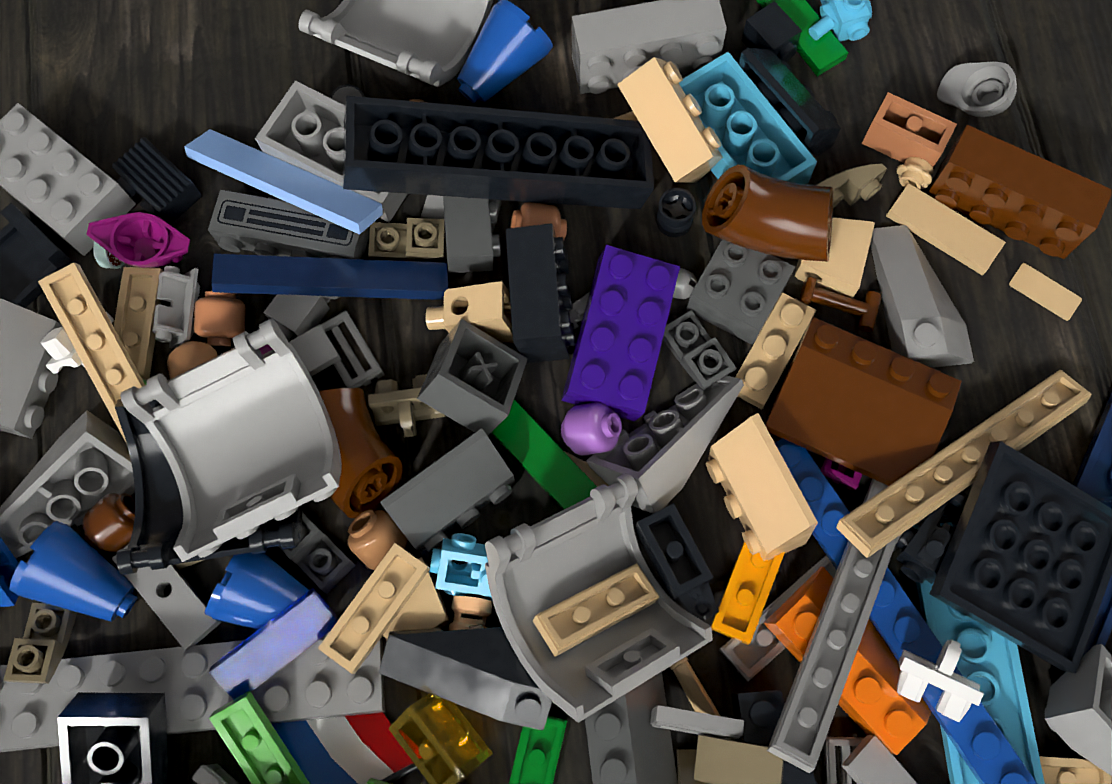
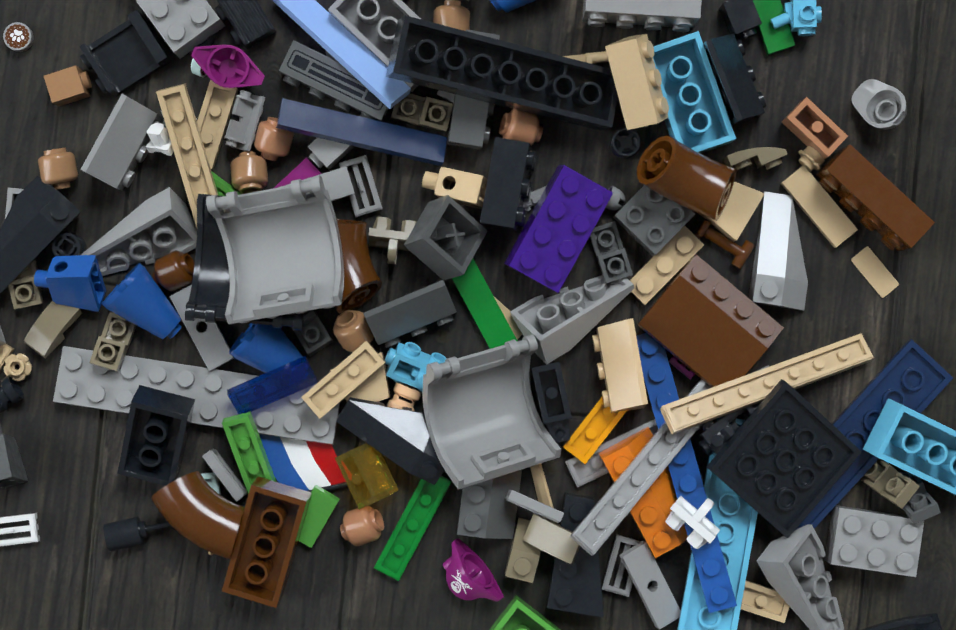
camera: 10 degrees right, 15 degrees up
tan tile [533,563,660,657] -> none
medium lavender head [561,402,622,455] -> none

